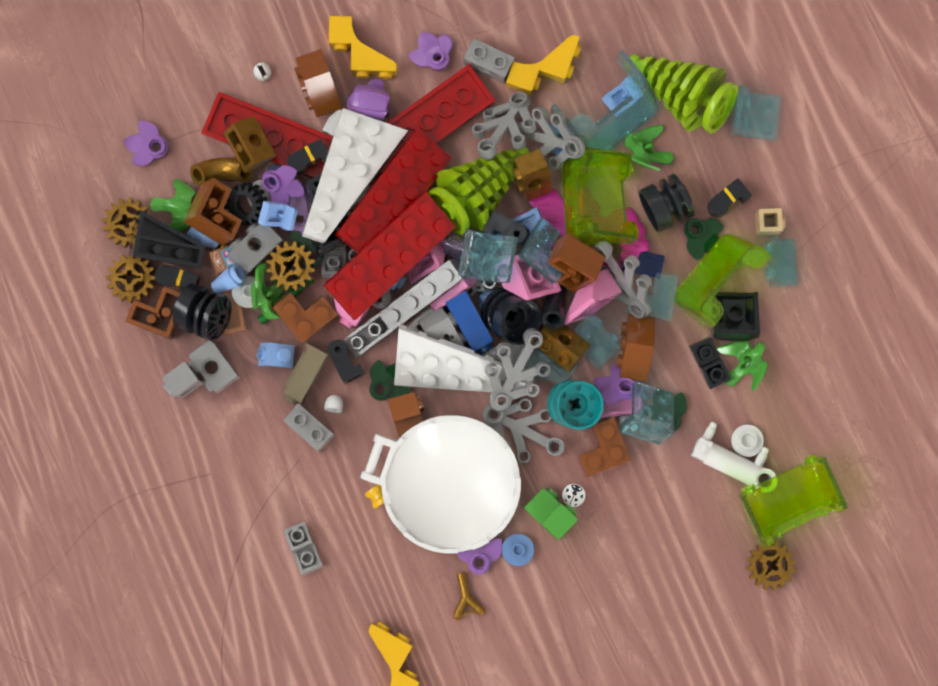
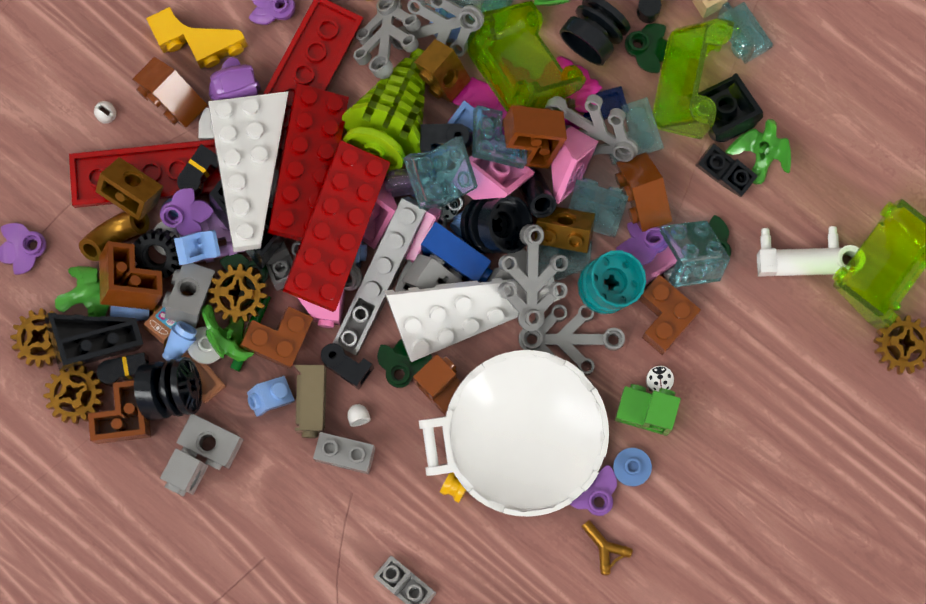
camera: 20 degrees left, 5 degrees down
white piece [731,425,764,457] -> none

